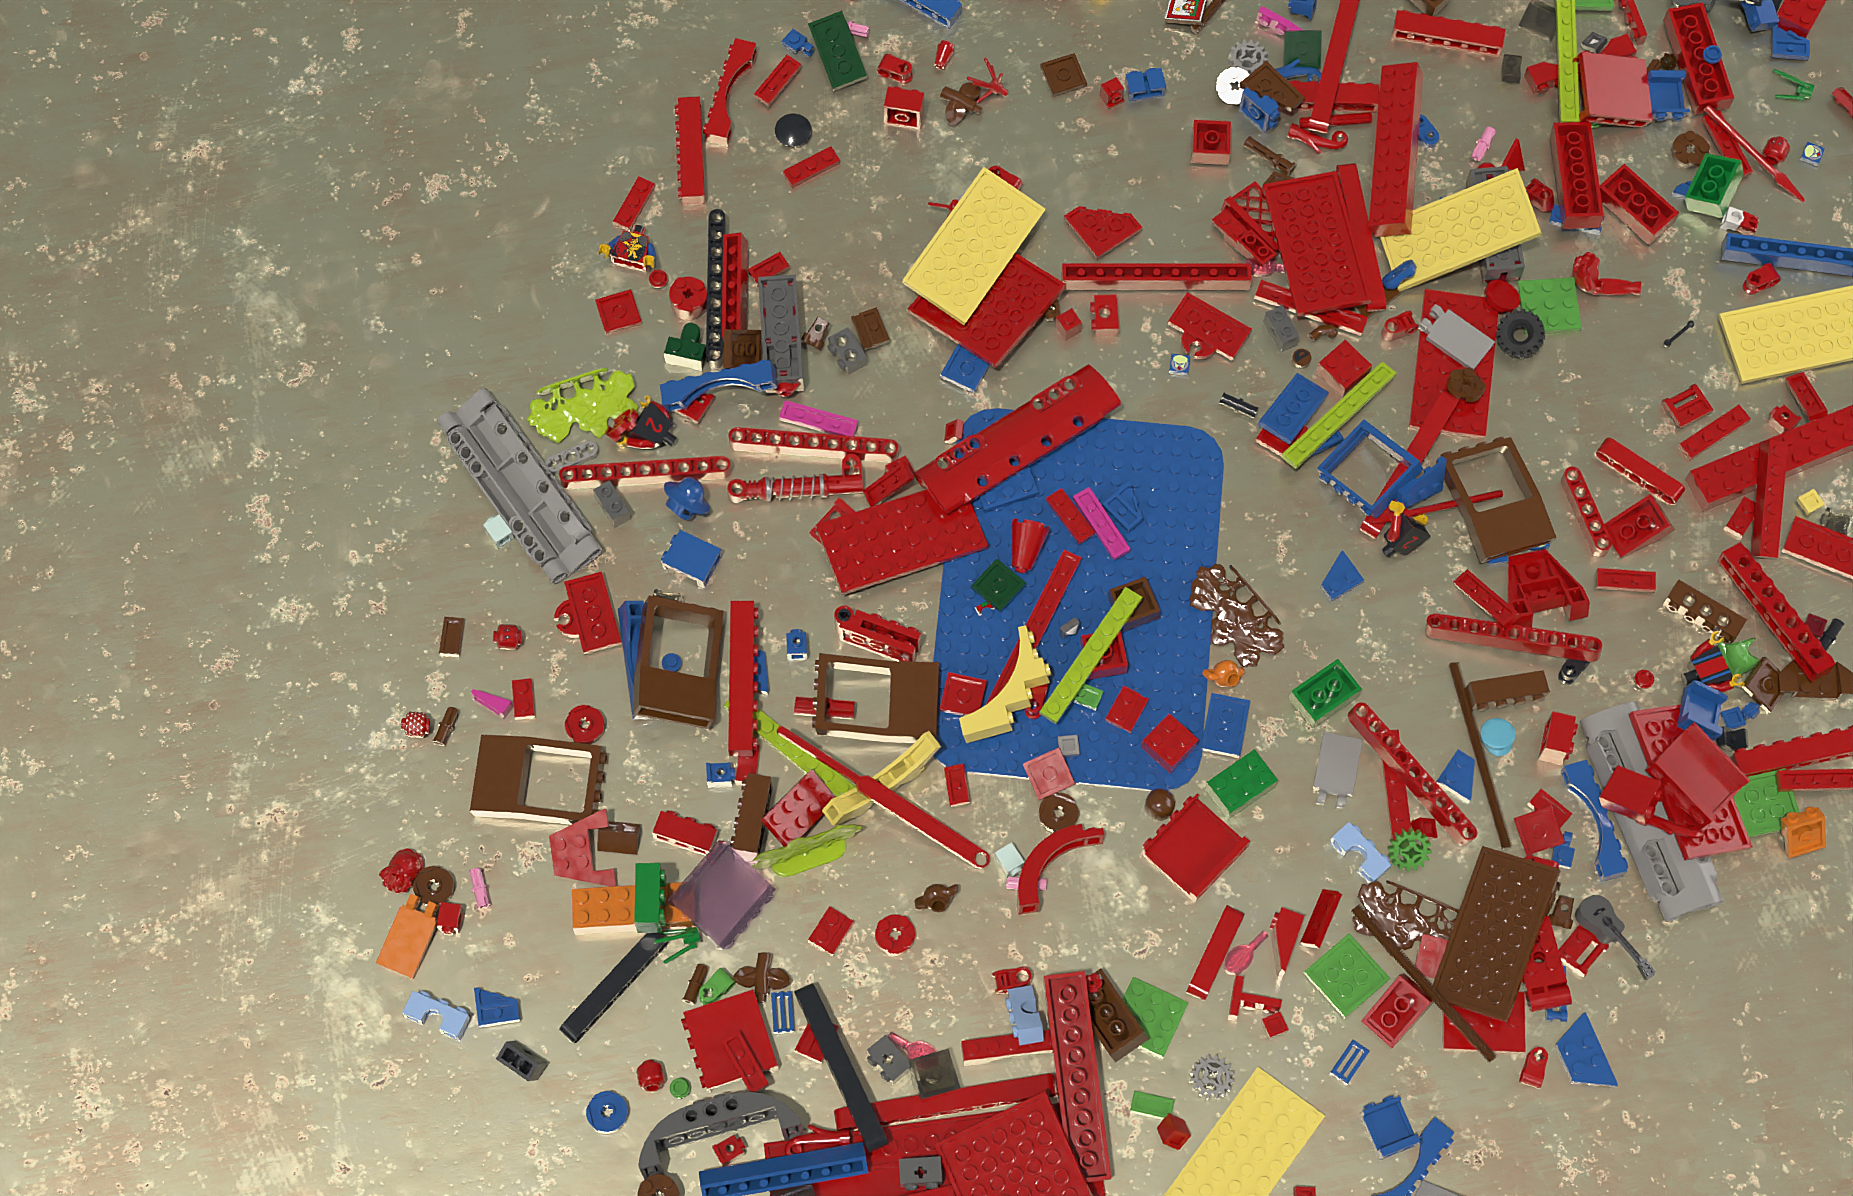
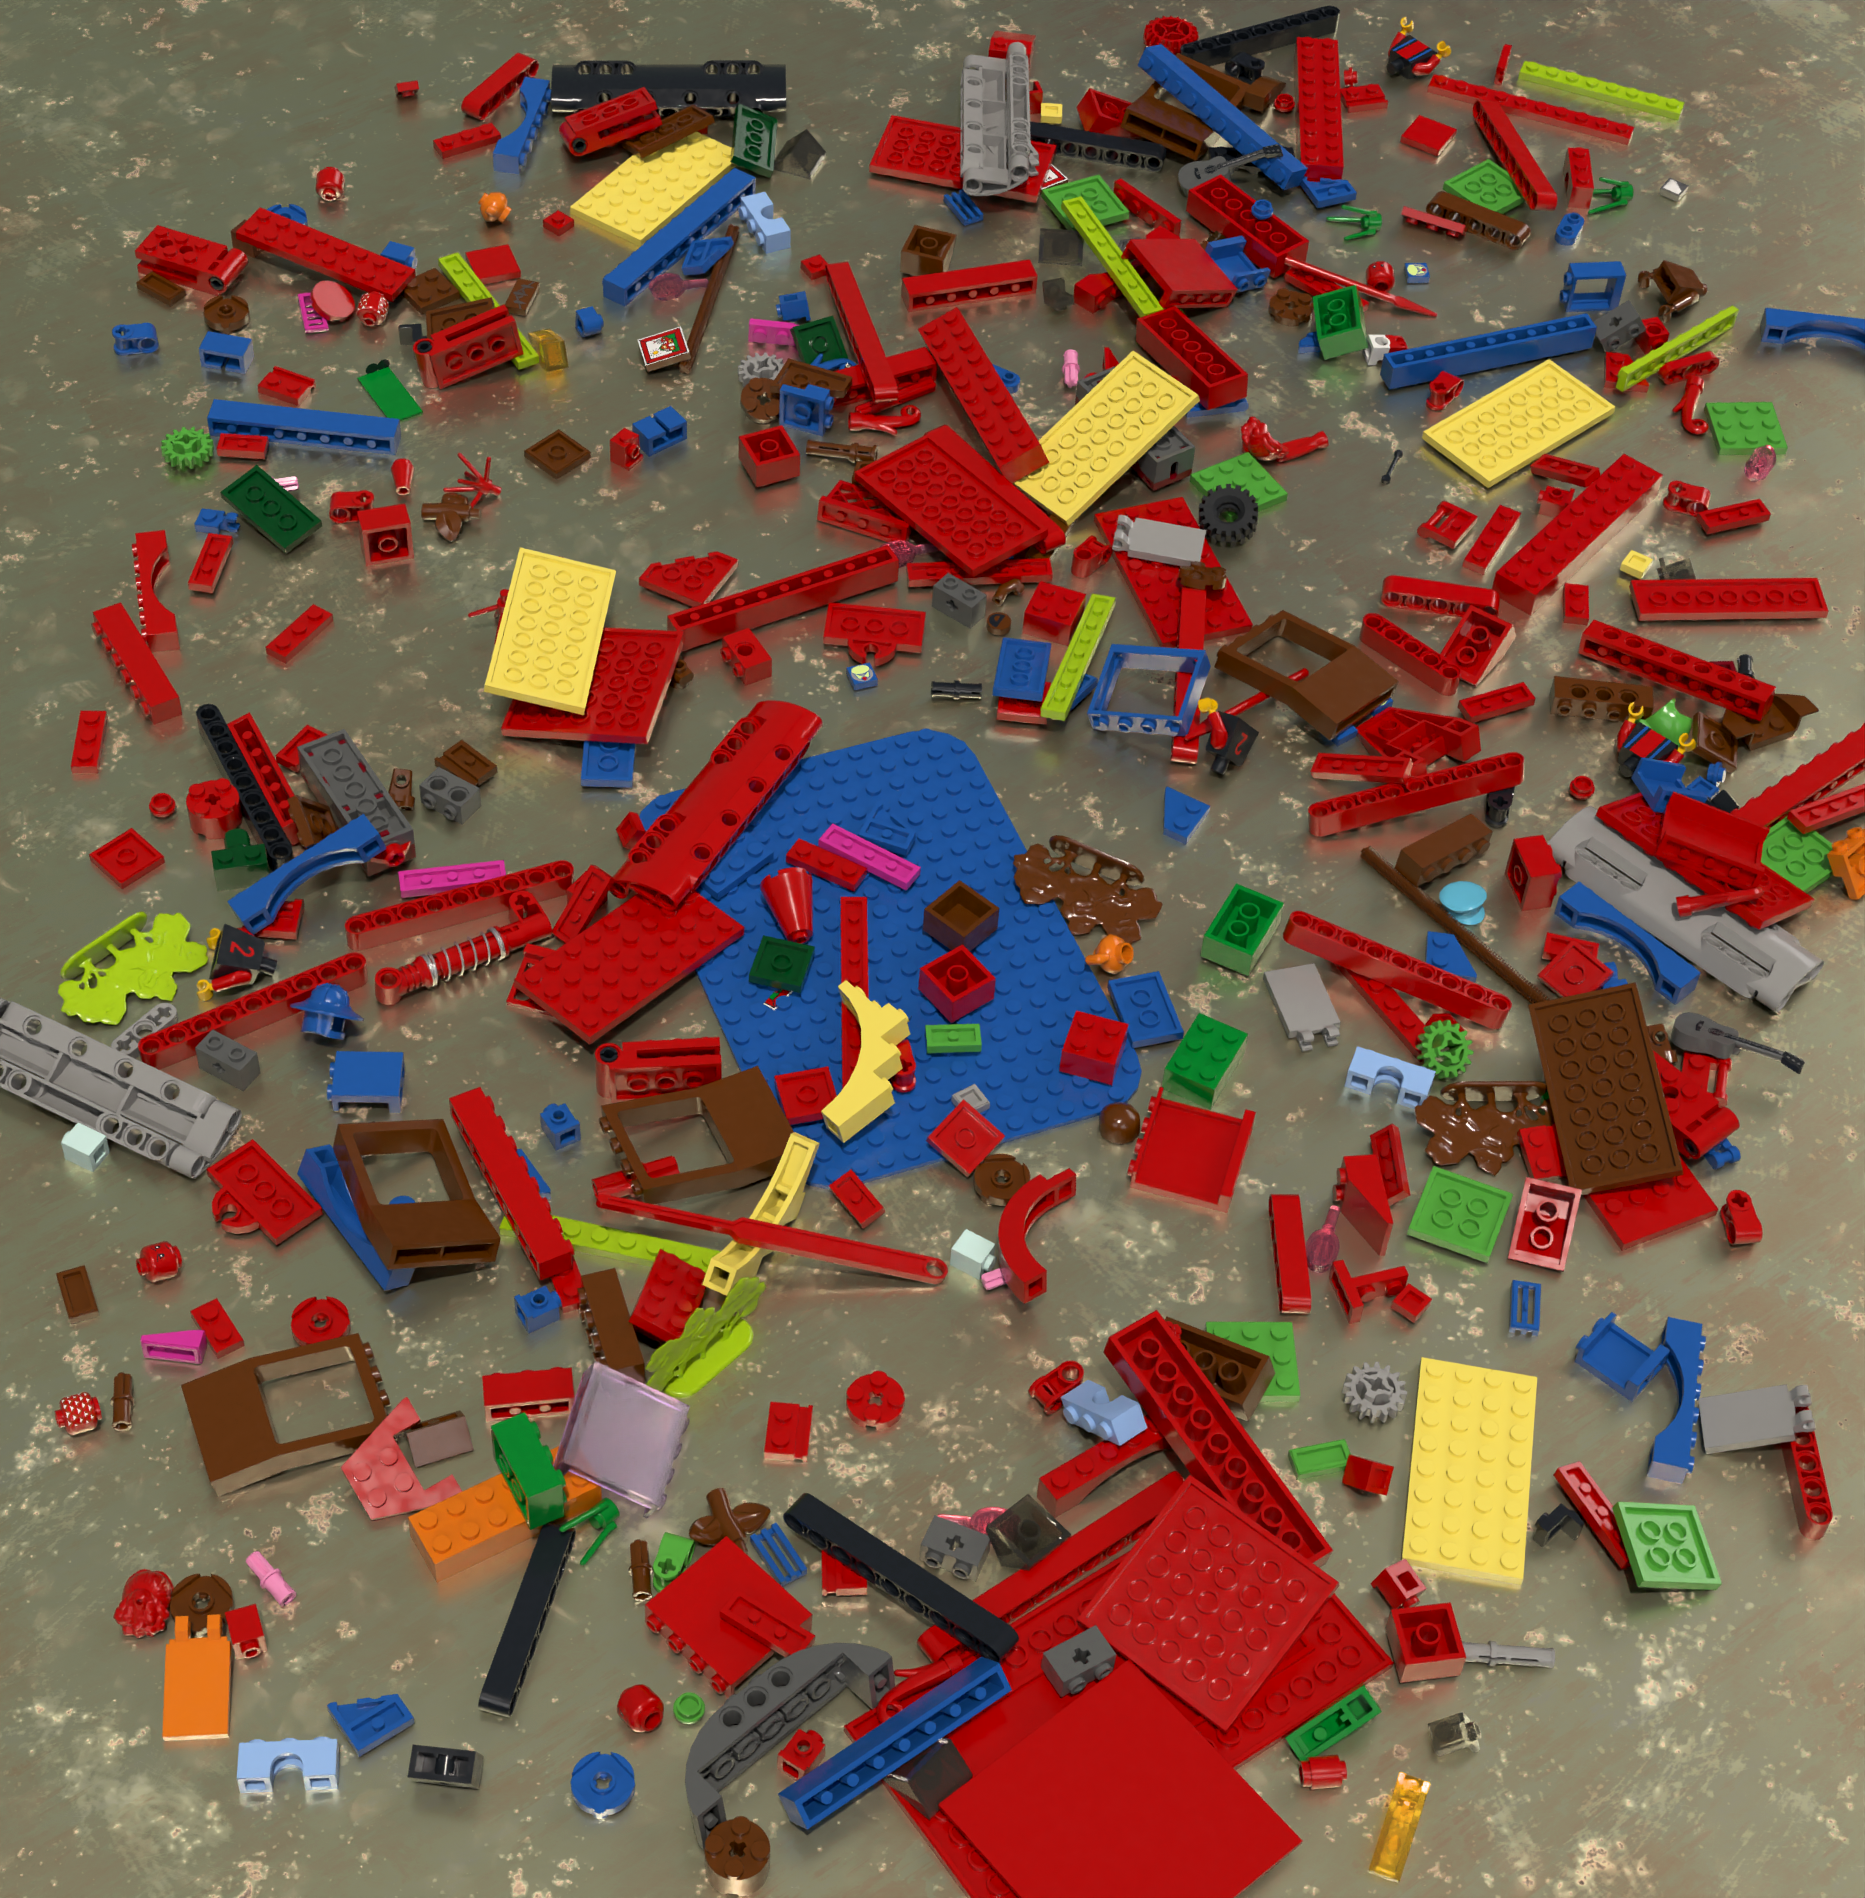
camera: 30 degrees left, 20 degrees down
torso [598,225,657,272] -> none
red plate [605,408,639,442] -> none
black dish [775,113,812,148] -> none
reddish brown piece [914,884,959,912] -> none
lime plate [1039,587,1142,724] -> none
red brick [1055,308,1082,341] -> none
flat silver tile [1059,617,1080,640] -> none
red plate [1105,686,1149,734] -> none
red slope [1212,209,1277,266] -> none
reddish brown axle [1351,904,1498,1063] -> none
blue plate [1382,260,1417,289] -> none
blue wing [1396,456,1447,508] -> none
red tile [1484,279,1520,313] -> none
blue wing [1555,1012,1618,1088] -> none
red brick [1599,765,1665,824] -> none
red brick [1600,164,1679,245] -> none
red brick [1751,440,1788,559] -> none

